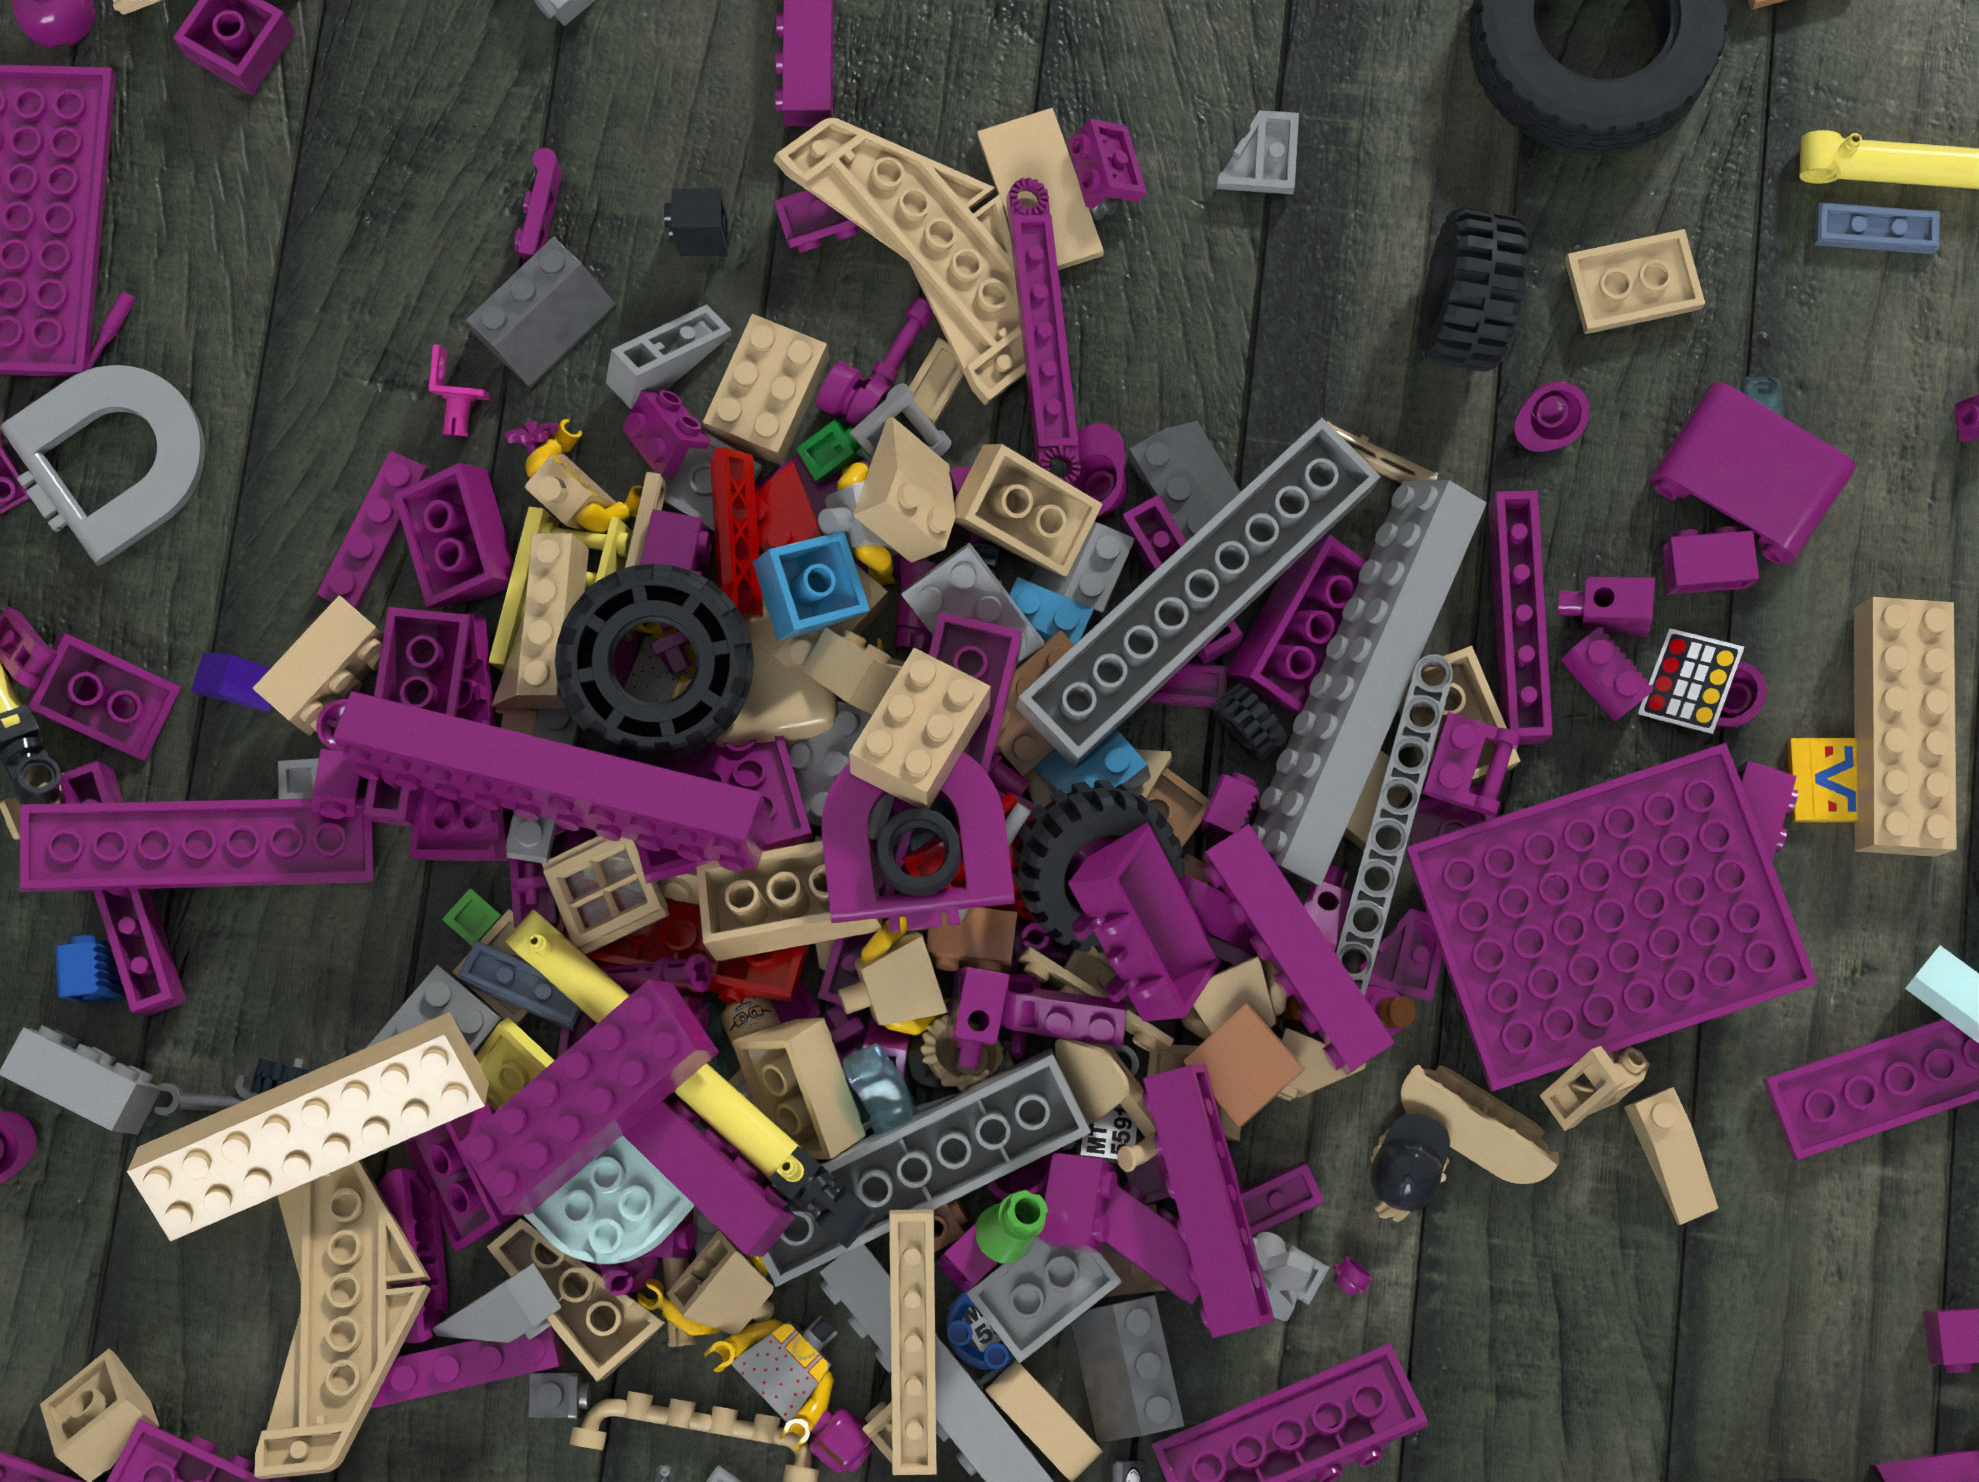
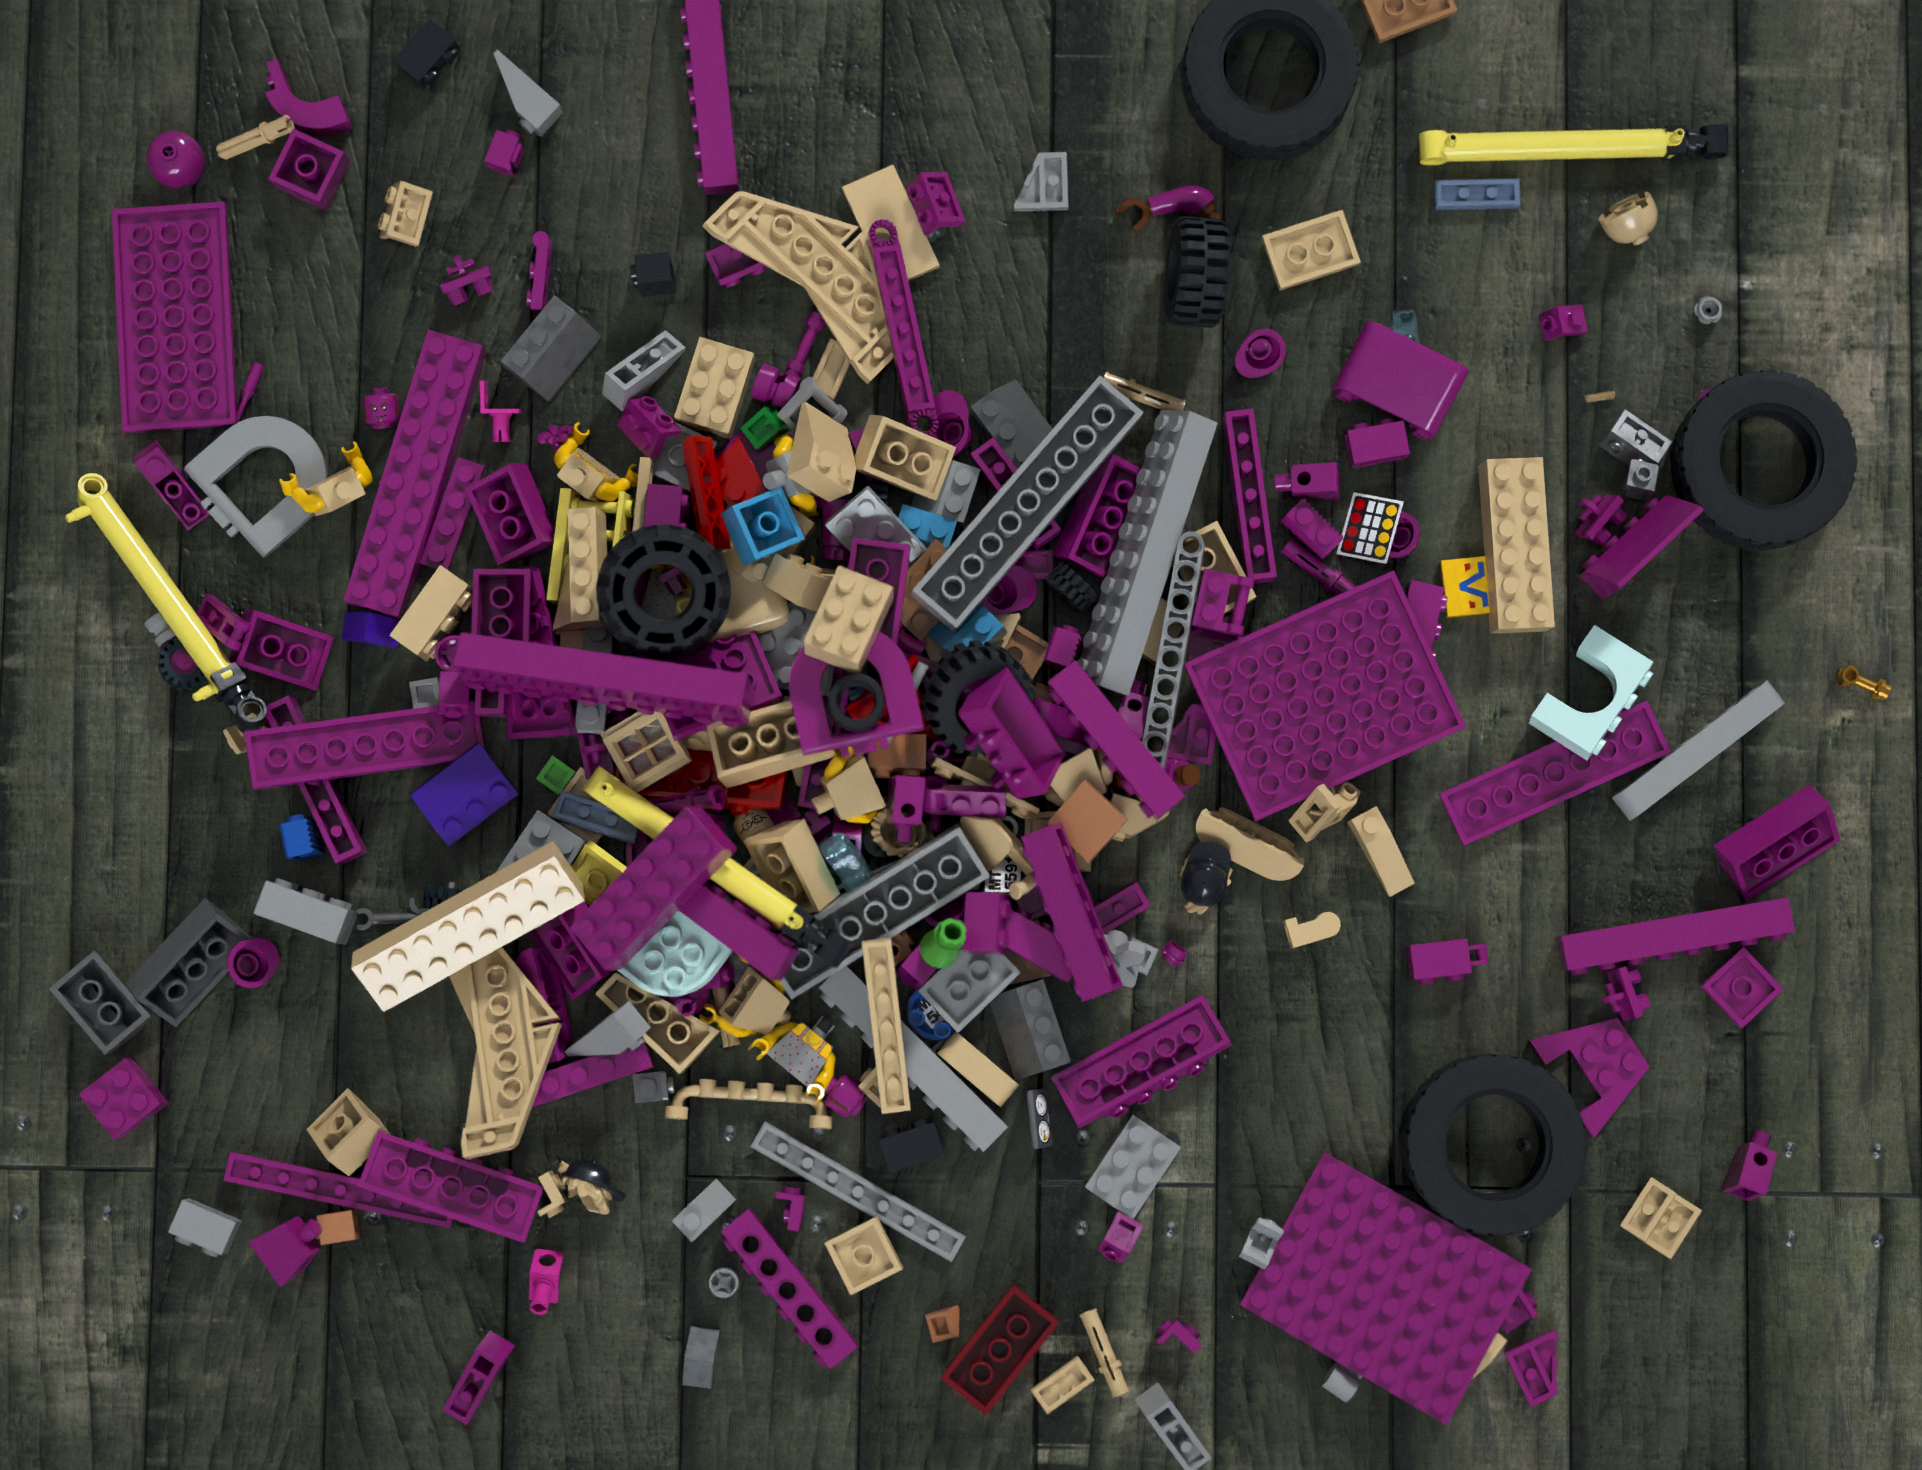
camera: 10 degrees left, 5 degrees up
none -> torso [279,442,372,516]
none -> magenta brick [343,330,487,620]
none -> magenta head [362,387,401,429]
none -> tan bracket [378,181,432,247]
none -> dark purple slope [410,742,518,846]
none -> magenta hips [440,255,493,306]
none -> magenta window [484,130,524,178]
none -> magenta piece [980,566,1037,615]
none -> magenta piece [1115,185,1221,232]
none -> magenta pin [1281,538,1360,596]
none -> tan leg [1282,912,1341,949]
none -> magenta brick [1406,939,1489,985]

